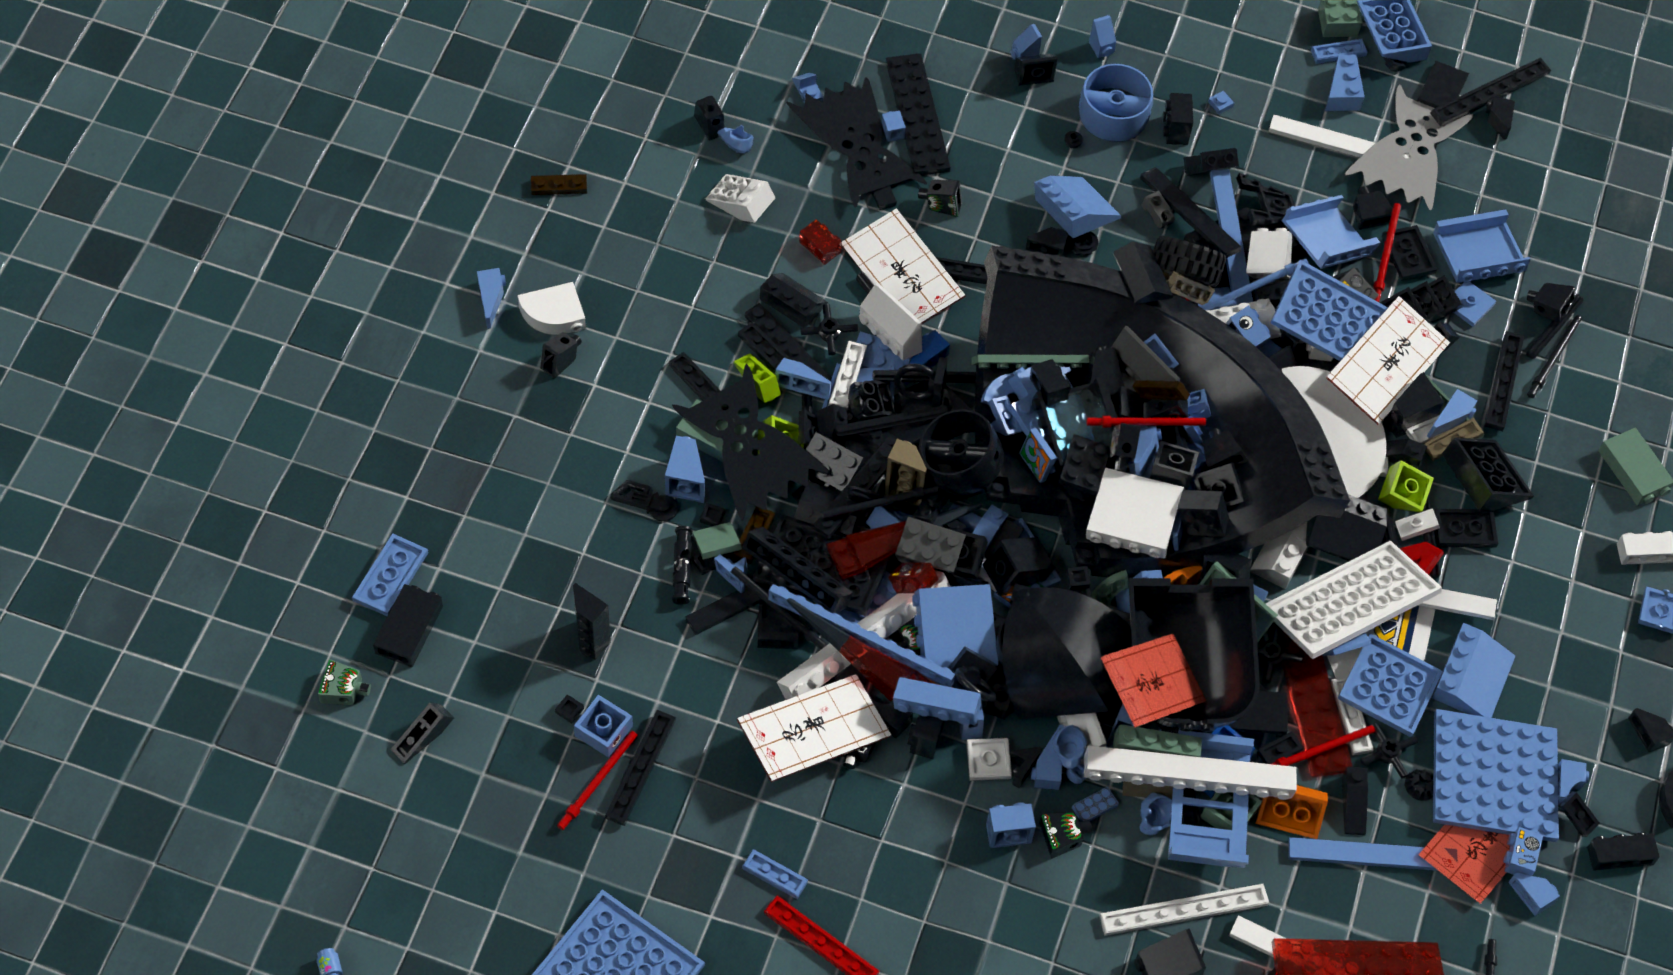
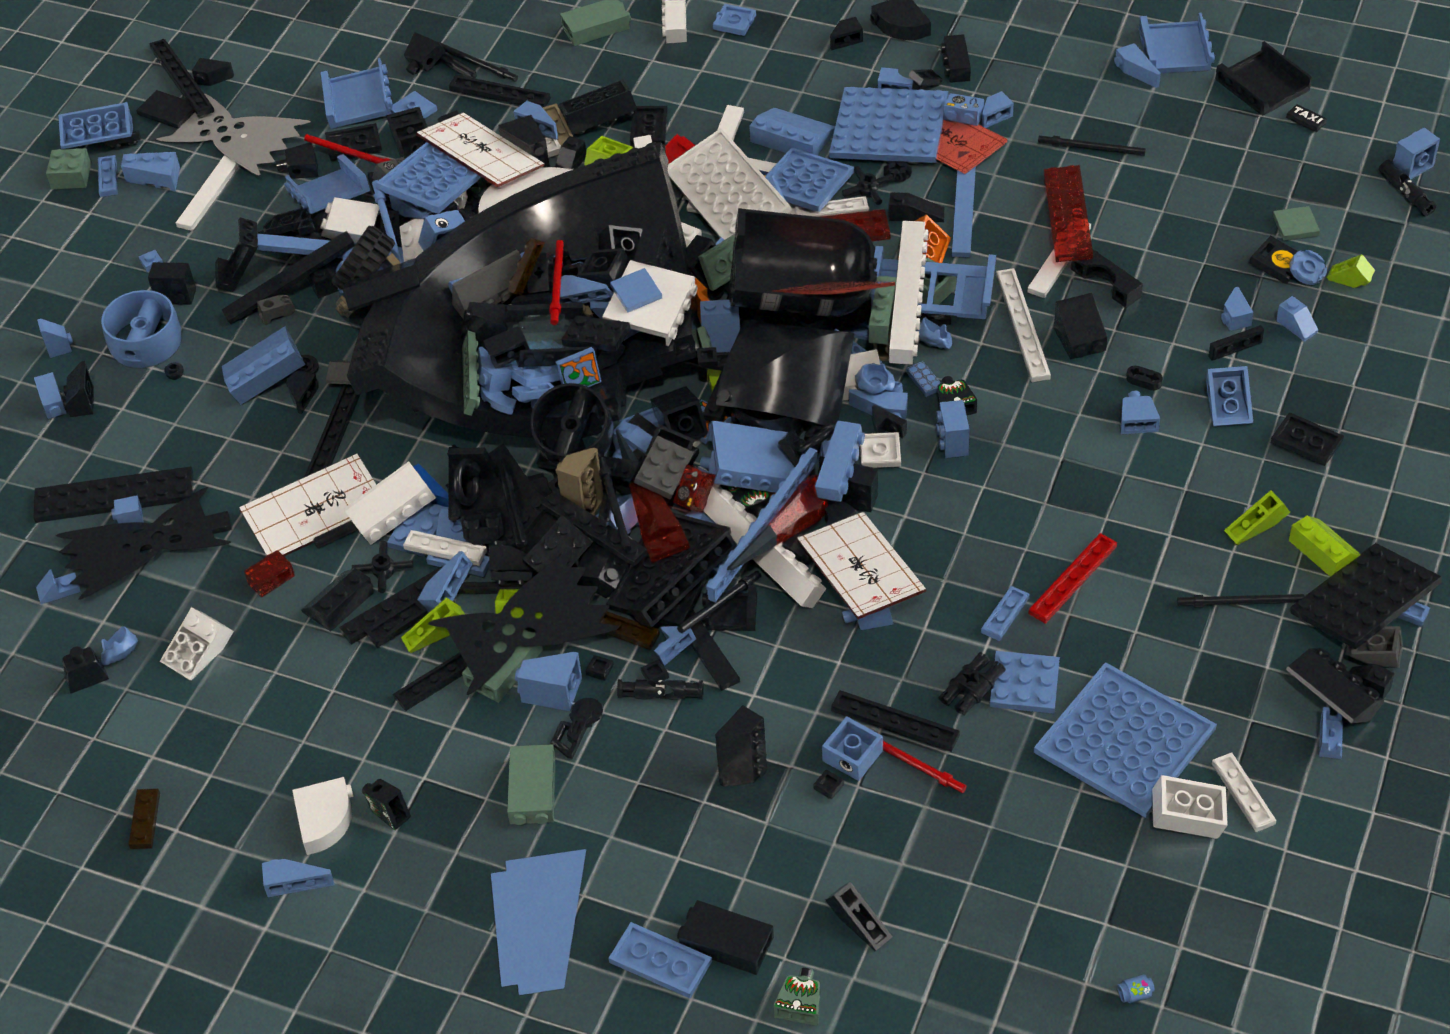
camera: 80 degrees left, 10 degrees down
sand green tile [693,522,742,559] -> none
black torso [918,179,963,217] -> none
black torso [1110,423,1141,472] -> none
red bar [1271,725,1375,766] -> none
none -> medium blue sticker [491,849,586,995]
none -> sand green brick [507,744,556,825]
none -> medium blue tile [610,268,662,313]
none -> black pin [938,652,1006,716]
none -> medium blue plate [990,651,1060,714]

